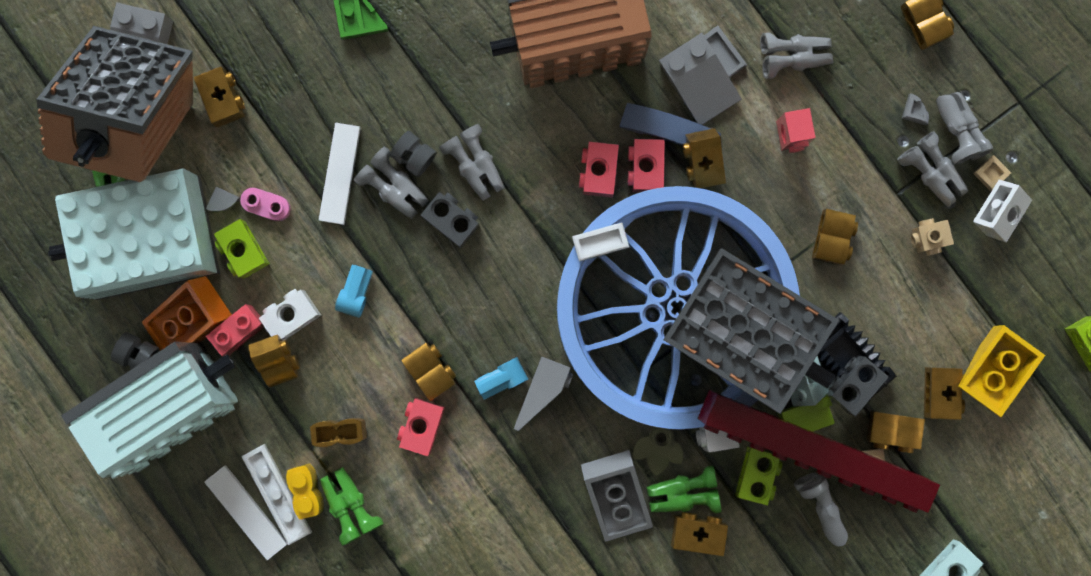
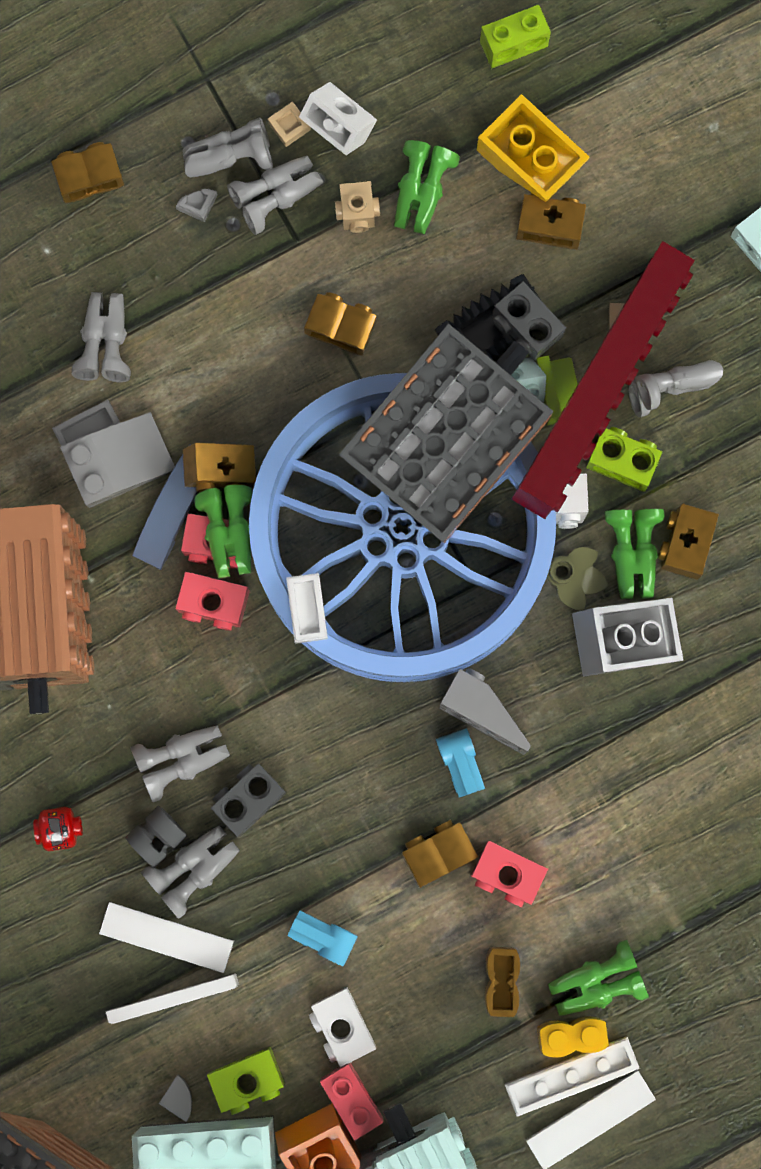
camera: 80 degrees left, 5 degrees down
pearl gold brick [193,66,245,128] -> none
bright pink plate [240,188,291,221] -> none
pearl gold brick [249,334,300,388] -> none
coral brick [776,108,816,153] -> none
pearl gold brick [867,411,925,453] -> none
none -> red head [33,807,83,851]
none -> white tile [106,973,239,1024]
none -> bright green piece [194,485,253,578]
none -> bright green piece [394,140,460,234]

